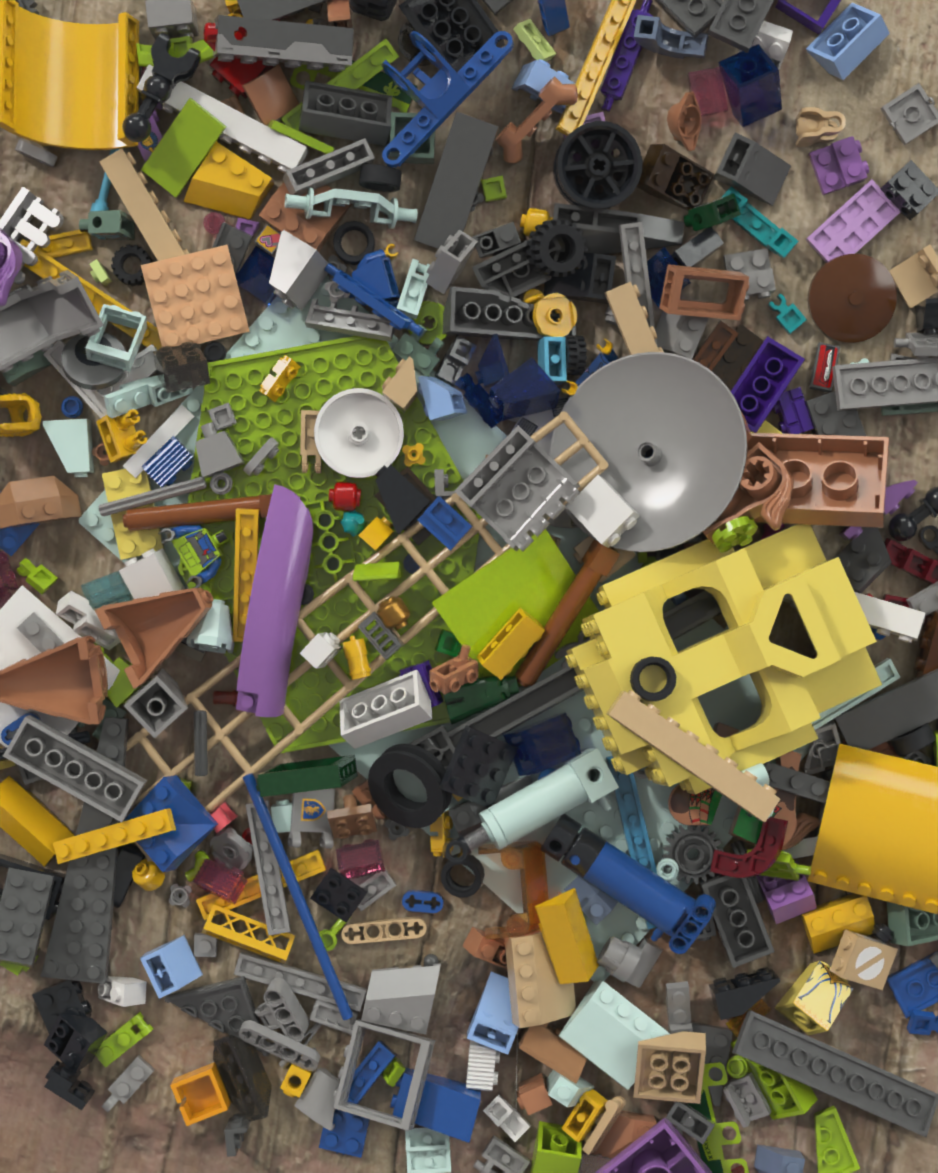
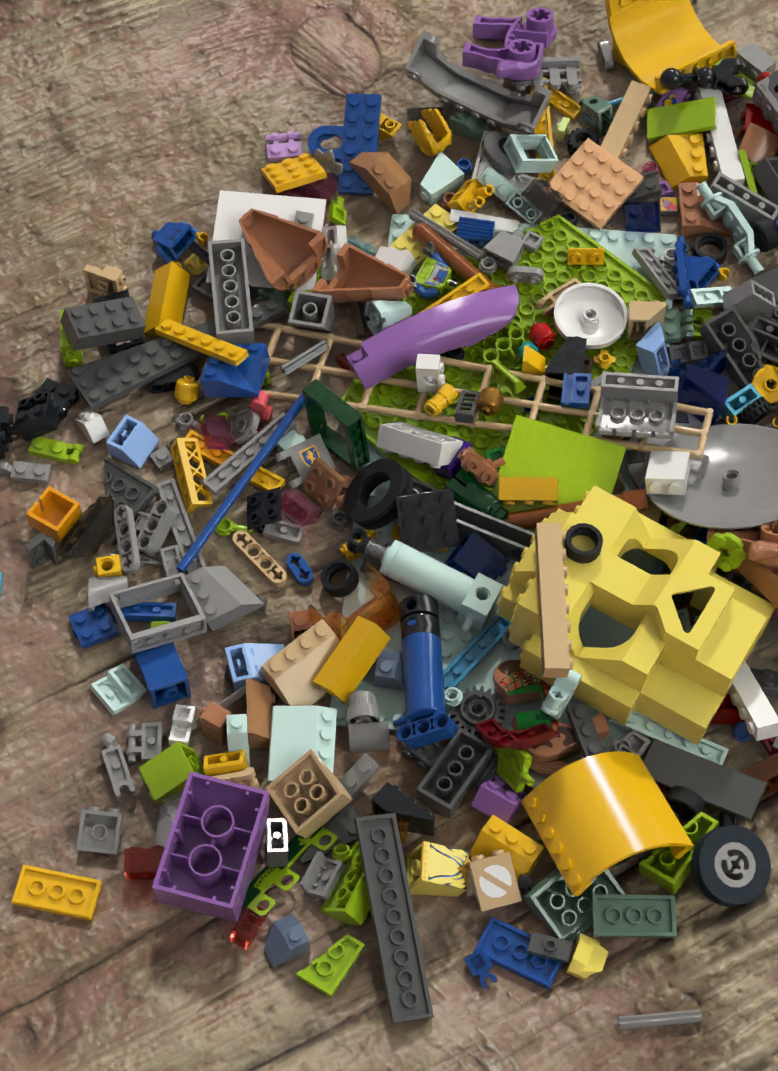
camera: 60 degrees right, 30 degrees down
slope [269,230,328,311] -> none
white brick [466,1040,500,1091] -> none

